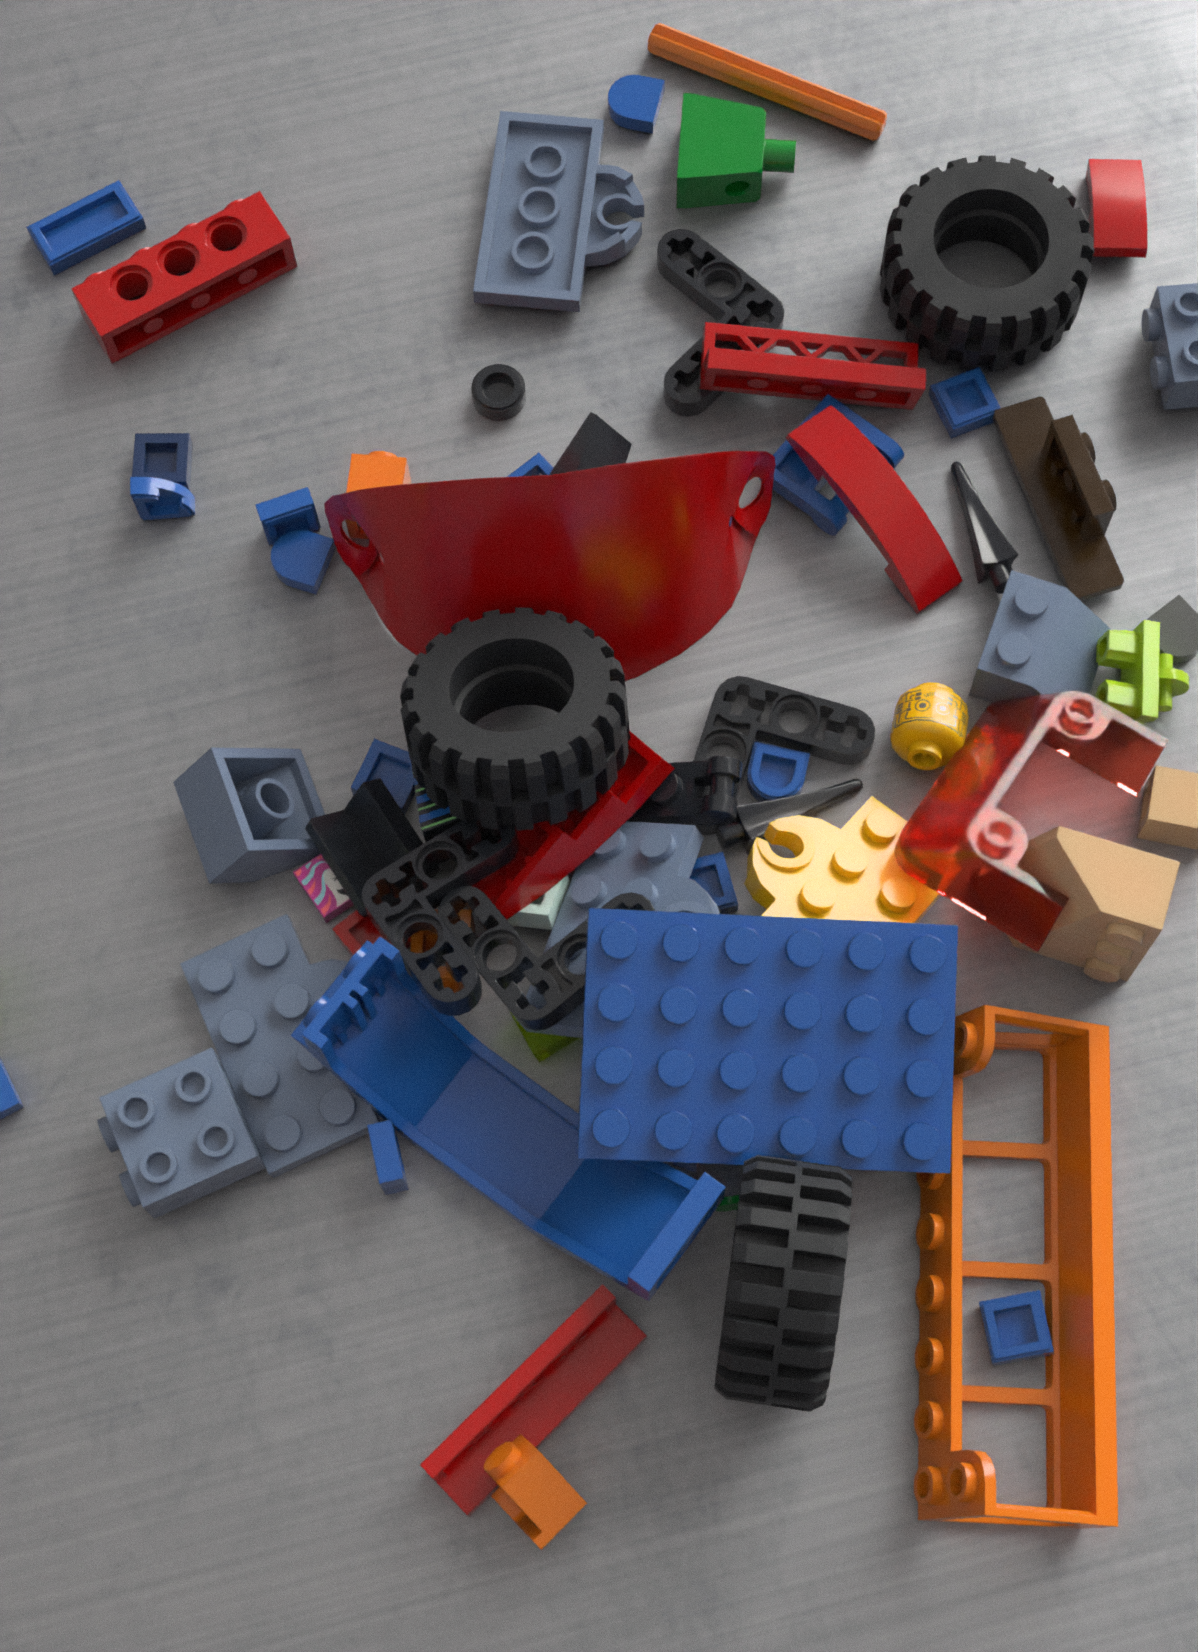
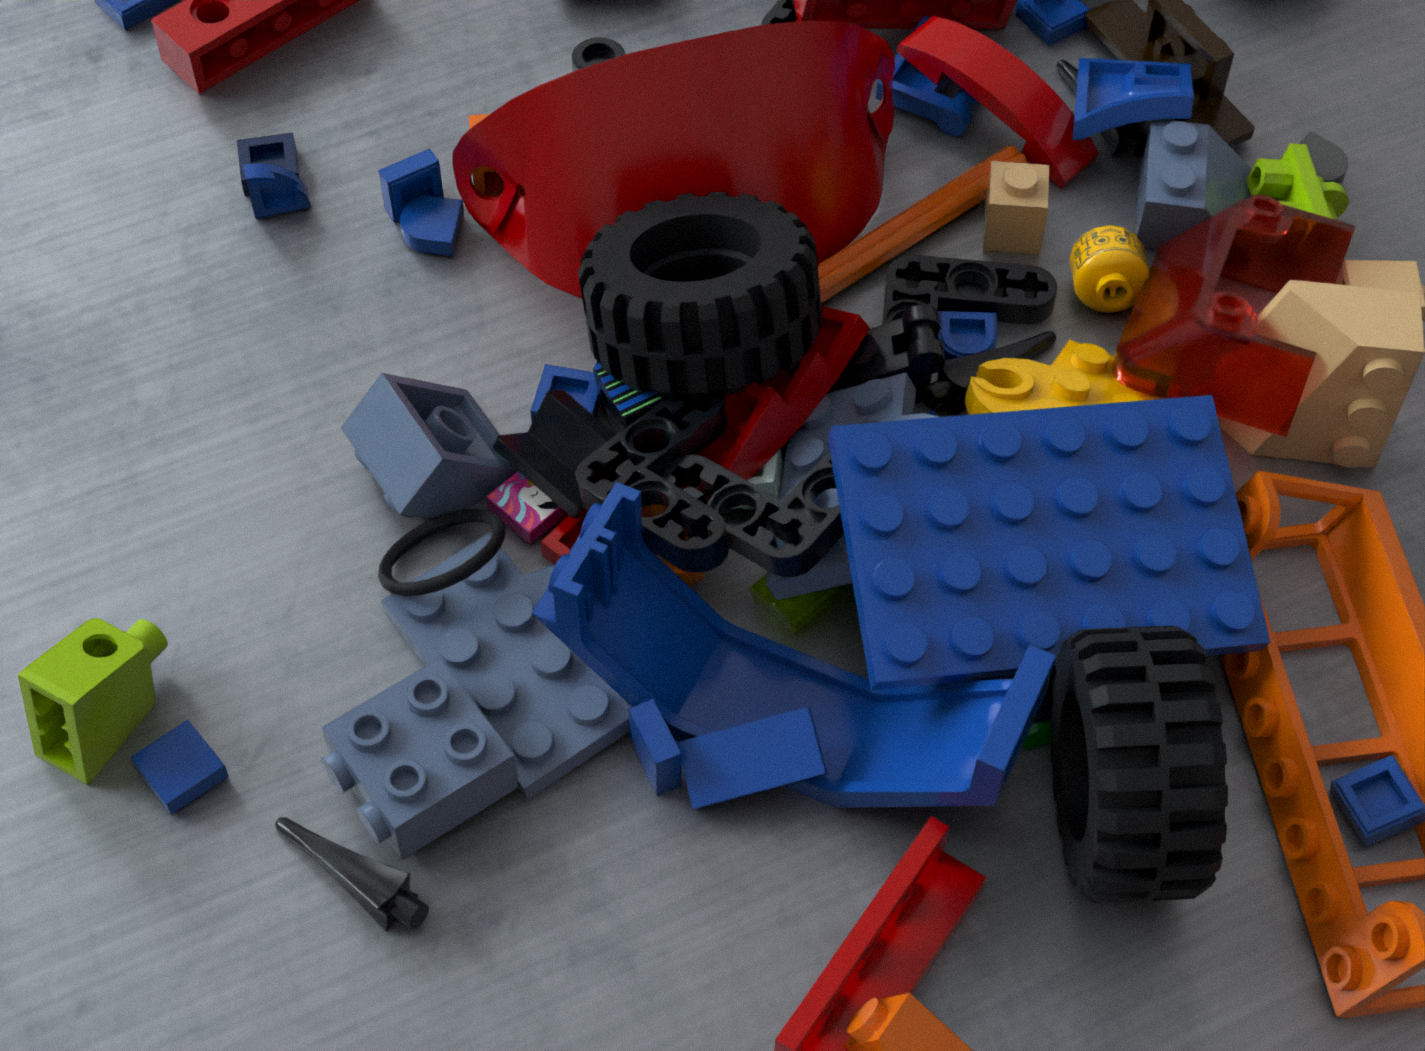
camera: 15 degrees left, 15 degrees down
none -> black piece [275,817,429,932]
none -> black tyre [378,509,505,596]
none -> blue tile [676,707,828,810]
none -> orange axle [818,145,1027,303]
none -> tan brick [983,161,1049,255]
none -> blue plate [1073,58,1194,140]

